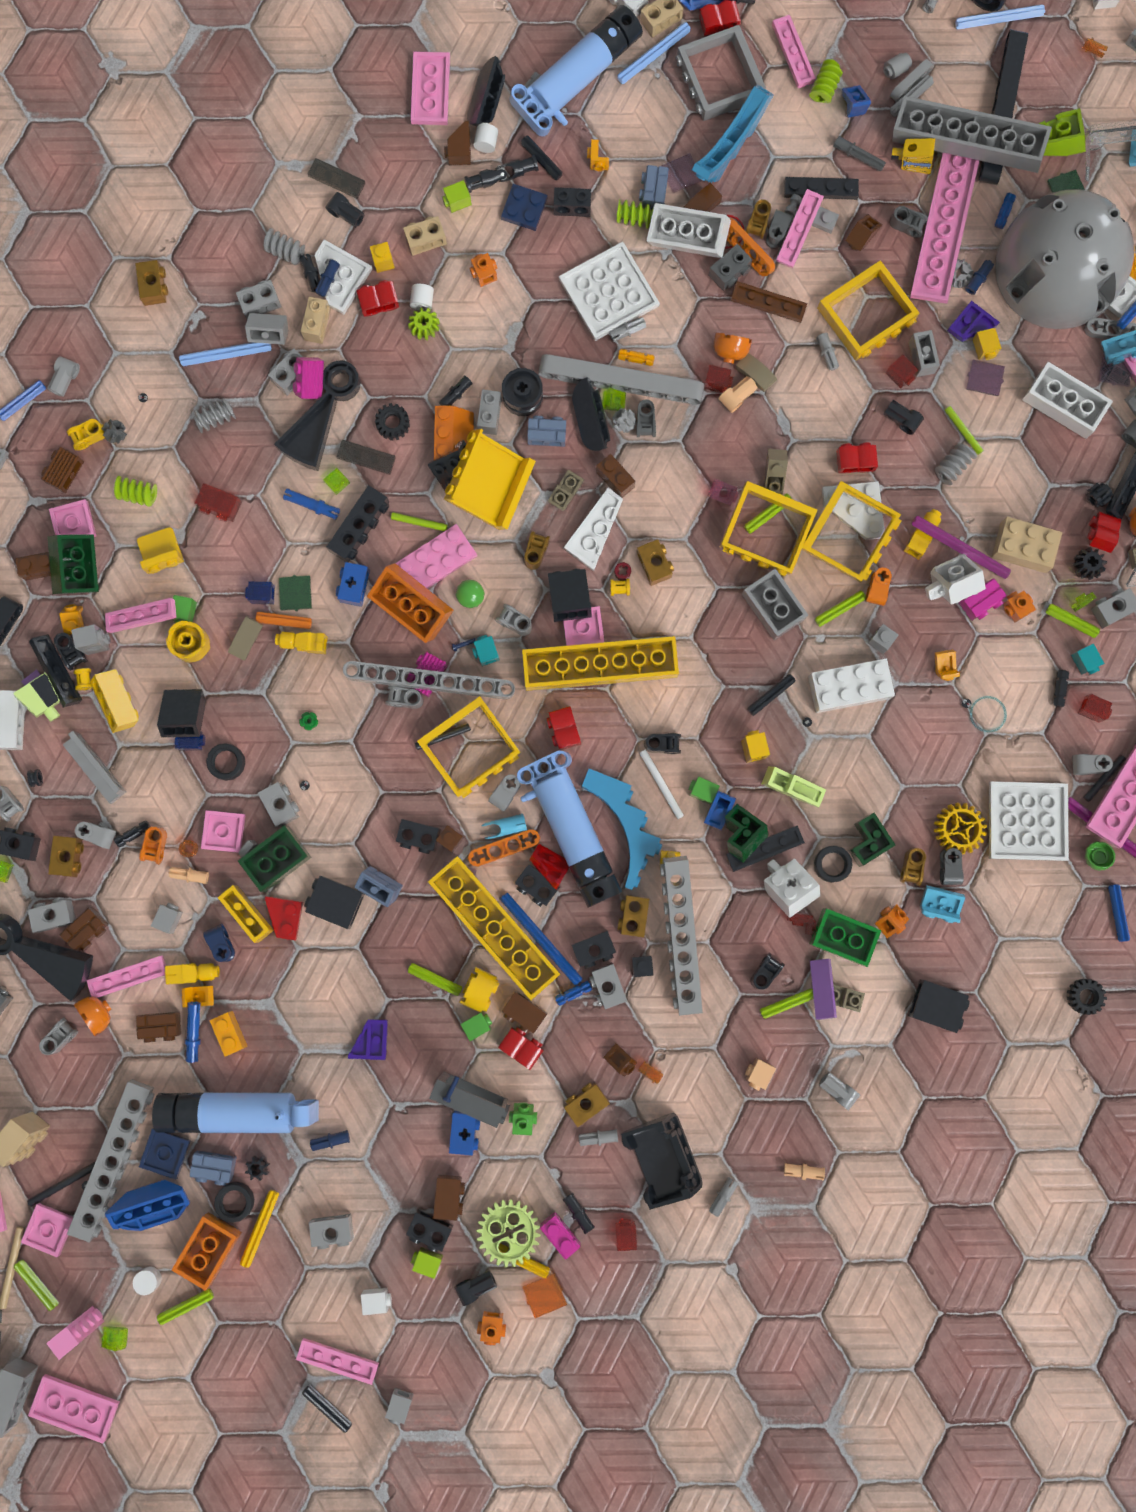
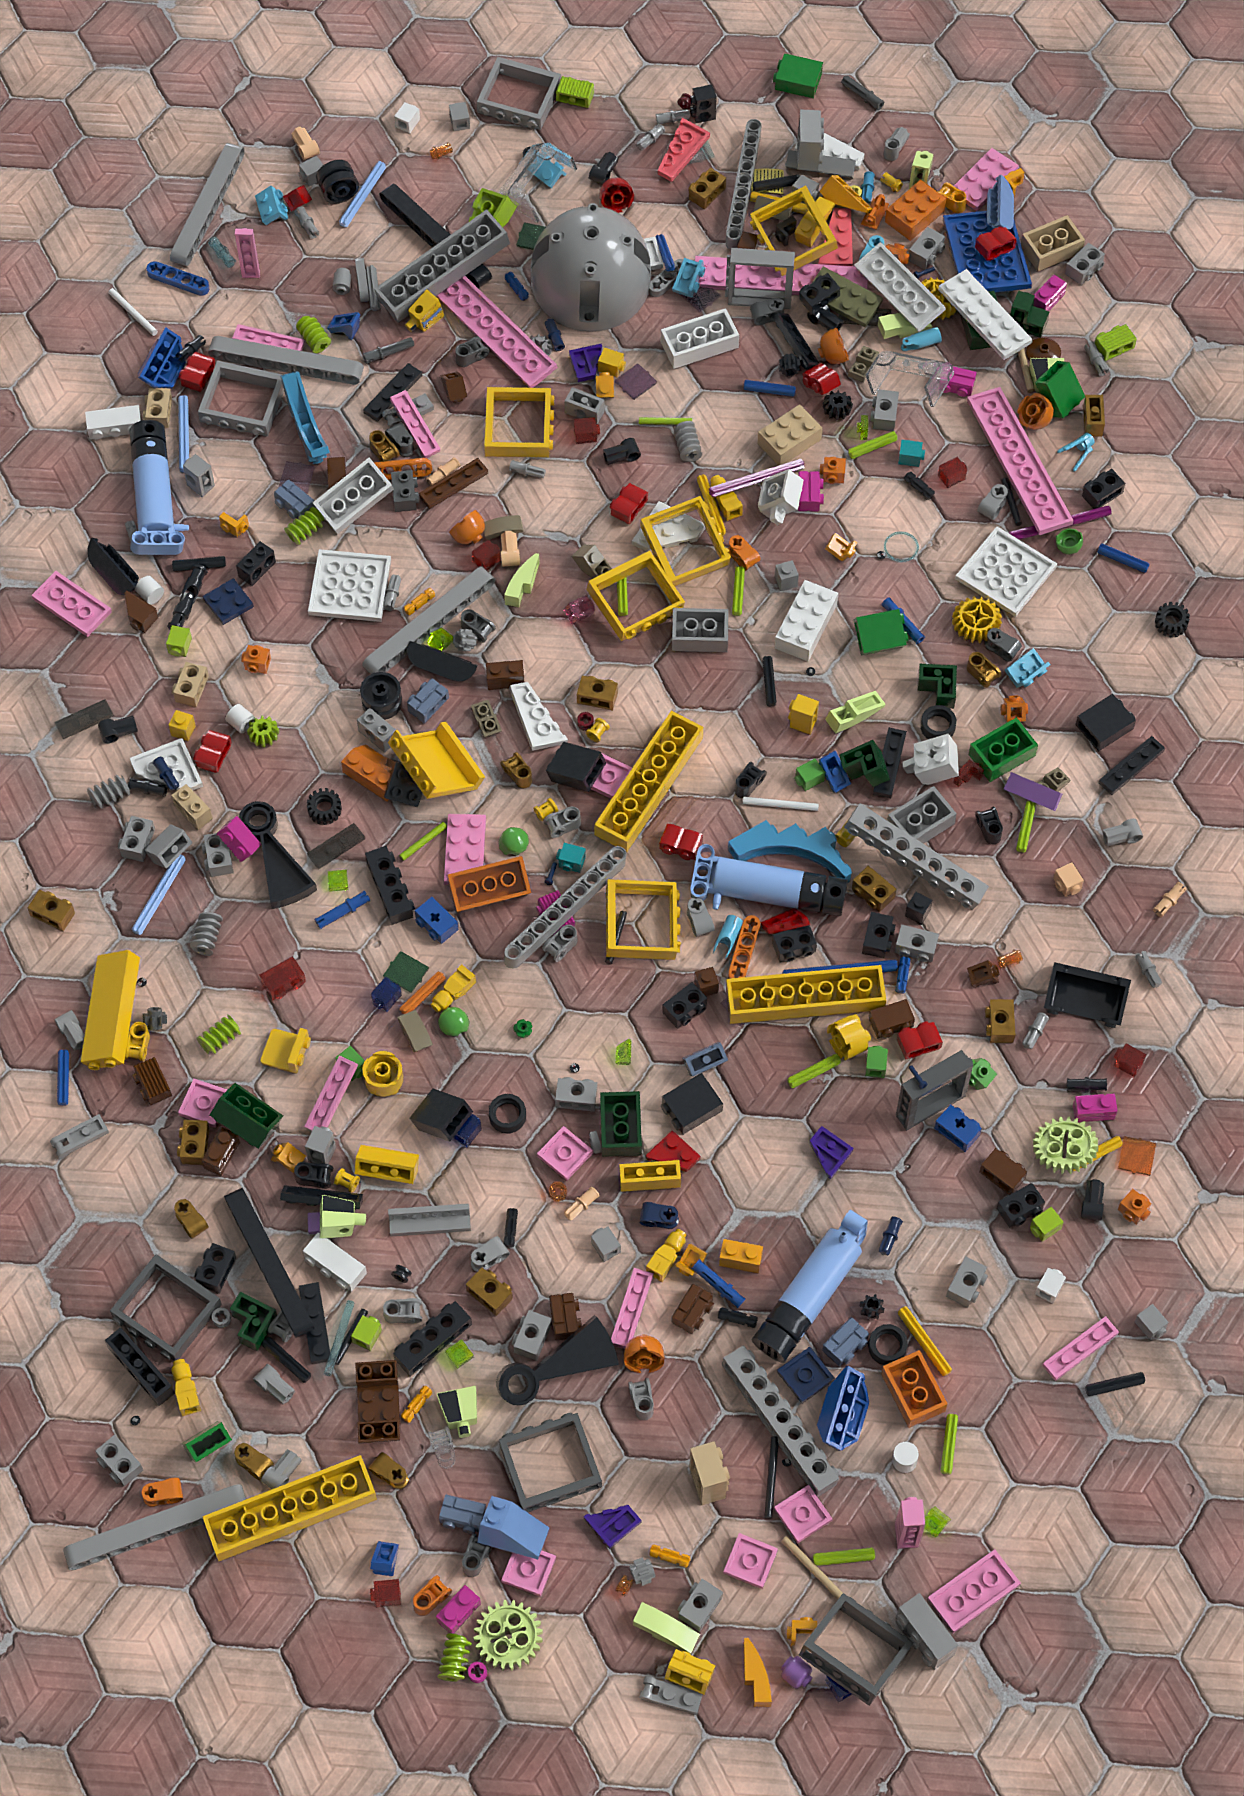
camera: 55 degrees left, 20 degrees down
orange piece [139,827,167,865] -> none
black pin [439,375,473,406] -> none
none -> yellow brick [81,950,140,1070]
none -> pearl gold brick [177,1120,210,1165]
none -> light grey brick [183,454,215,497]
none -> light grey beam [208,336,364,385]
none -> light nougat pin [426,457,461,486]
none -> bright green hair [438,1007,470,1037]
none -> yellowish green slope [504,553,540,607]
none -> yellow bush [533,798,558,822]
none -> light orange bracket [596,372,614,398]
none -> clear neon green slope [615,1039,632,1065]
none -> yellow axle [697,474,726,536]
none -> black axle [718,1307,758,1328]
none -> blue axle [743,380,796,397]
none -> green brick [853,609,908,656]
none -> blue pin [881,597,925,644]
none -> light grey brick [887,786,957,844]
none -> black plate [1098,736,1165,795]

